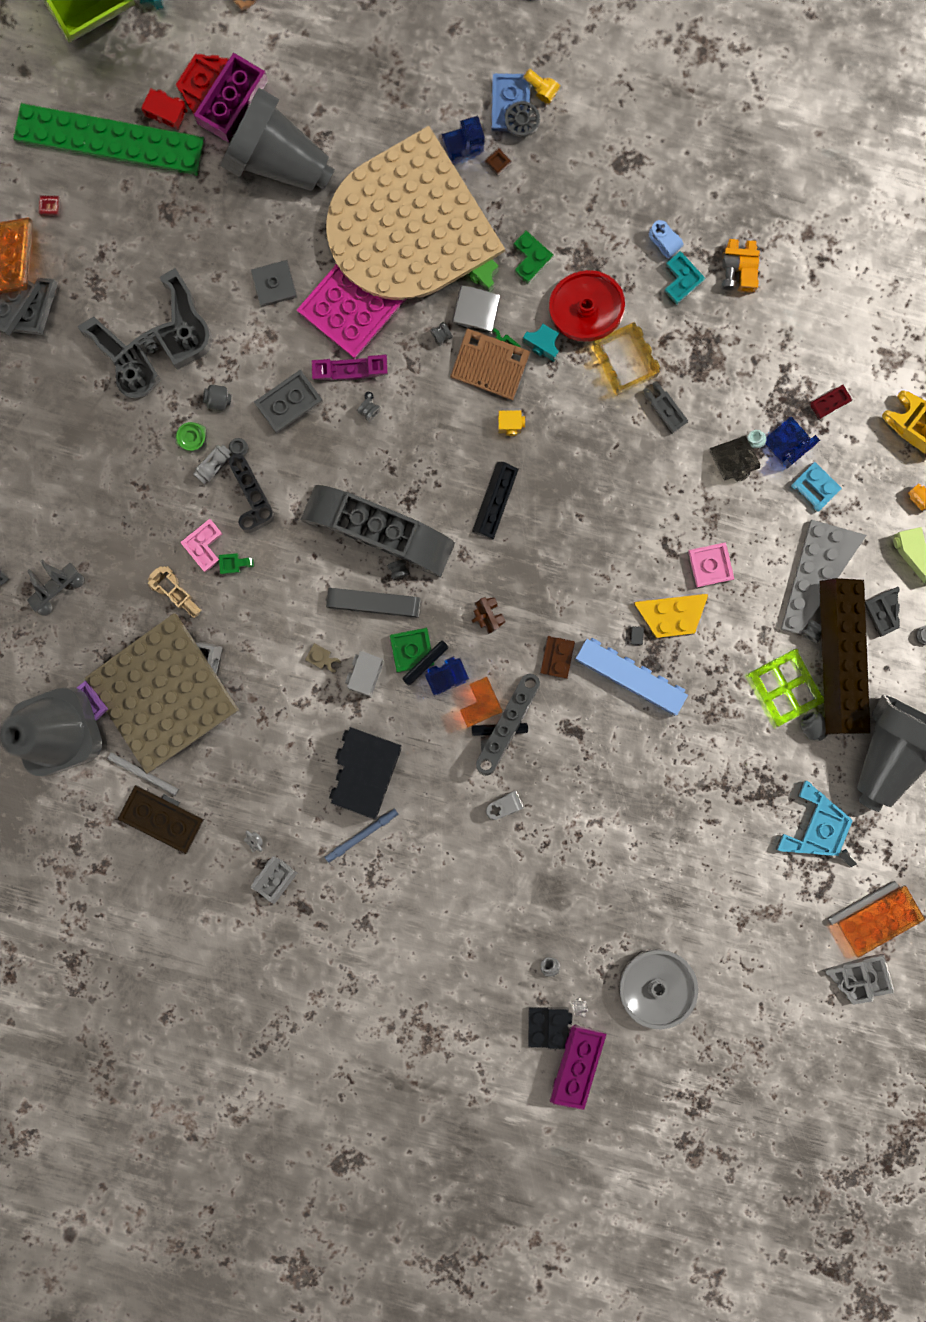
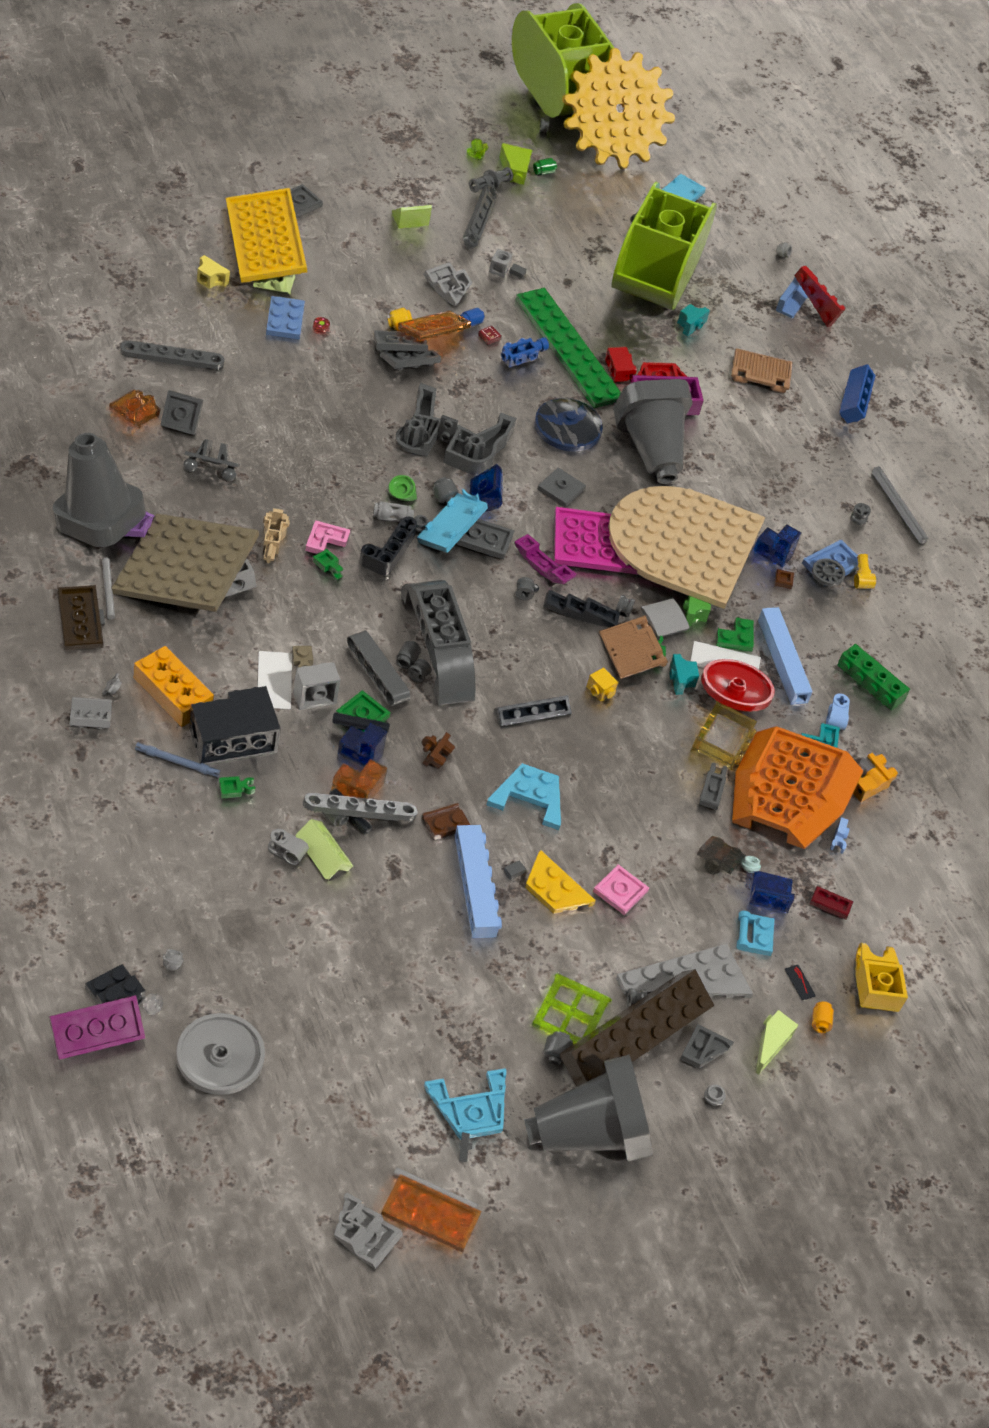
camera: 45 degrees right, 35 degrees down
none -> light orange brick [133,646,214,727]
none -> green plate [219,776,255,799]
none -> white sticker [258,651,292,709]
none -> yellowish green panel [295,819,353,880]
none -> dark grey brick [396,641,421,669]
none -> medium azure piece [417,489,488,553]
none -> blue brick [459,307,485,328]
none -> clear blue brick [469,464,503,512]
none -> medium azure wing [486,763,561,830]
none -> blue brick [501,337,549,368]
none -> dish [534,398,603,452]
none -> black slope [543,589,620,627]
none -> white sticker [691,641,761,669]
none -> orange wedge [732,726,863,849]
none -> light blue brick [758,607,812,705]
none -> black sticker [785,965,816,1000]
none -> light blue plate [830,817,850,854]
none -> green brick [837,643,910,711]
none -> dark grey wheel [851,503,871,525]

